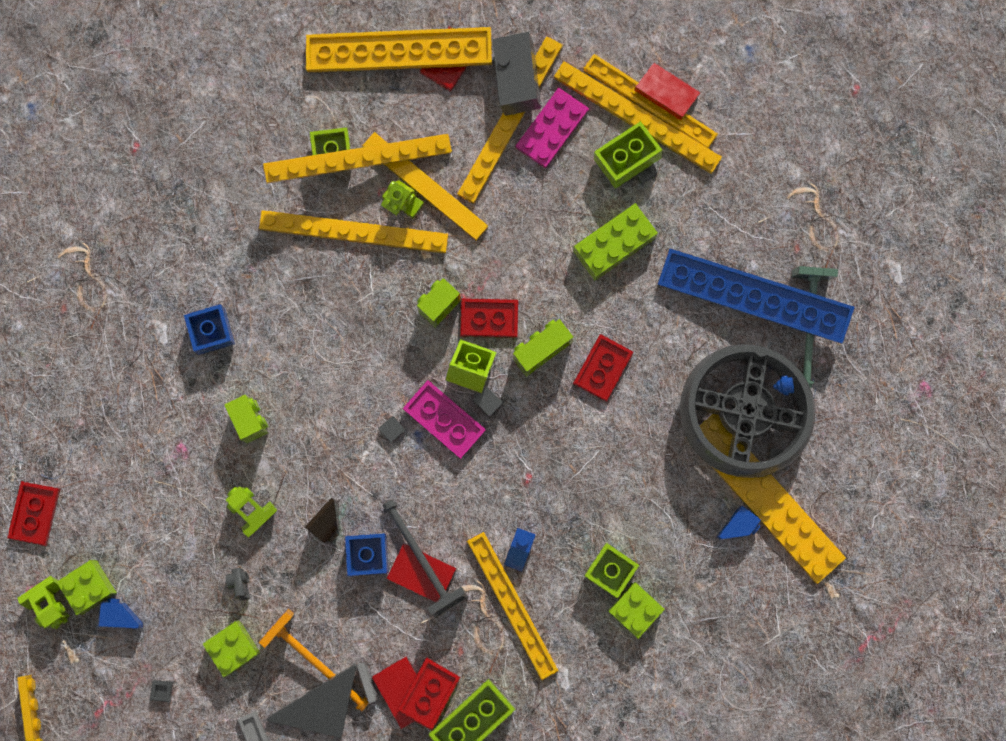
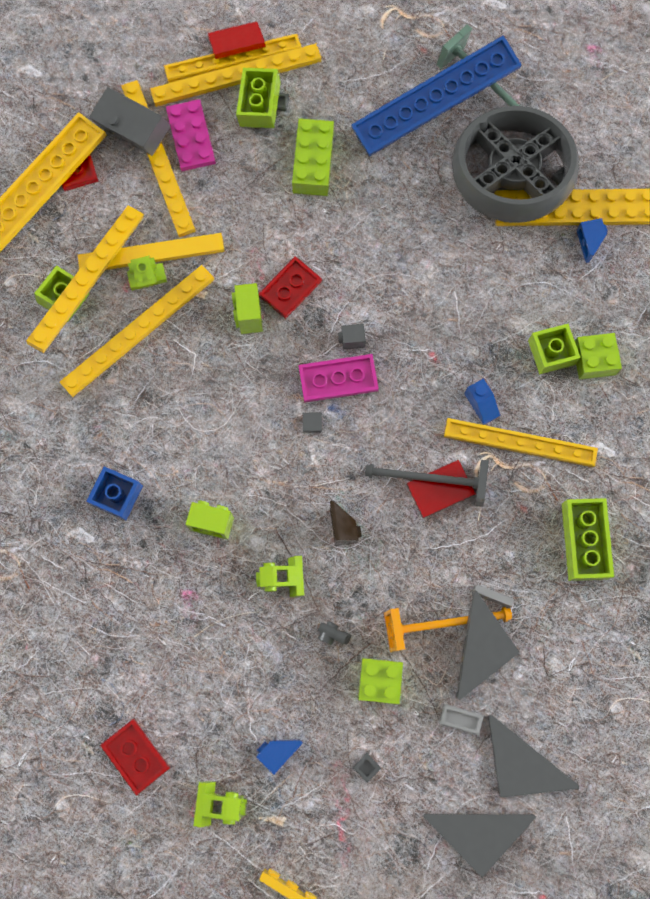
camera: 50 degrees left, 5 degrees down
lime brick [57,560,117,615] -> none
blue brick [345,533,389,576] -> none
red tile [372,656,417,729] -> none
red tile [397,658,460,731] -> none
lime brick [445,339,496,393] -> none
lime brick [513,319,574,377] -> none
red tile [573,334,633,402] -> none
blue plate [773,376,794,395] -> none

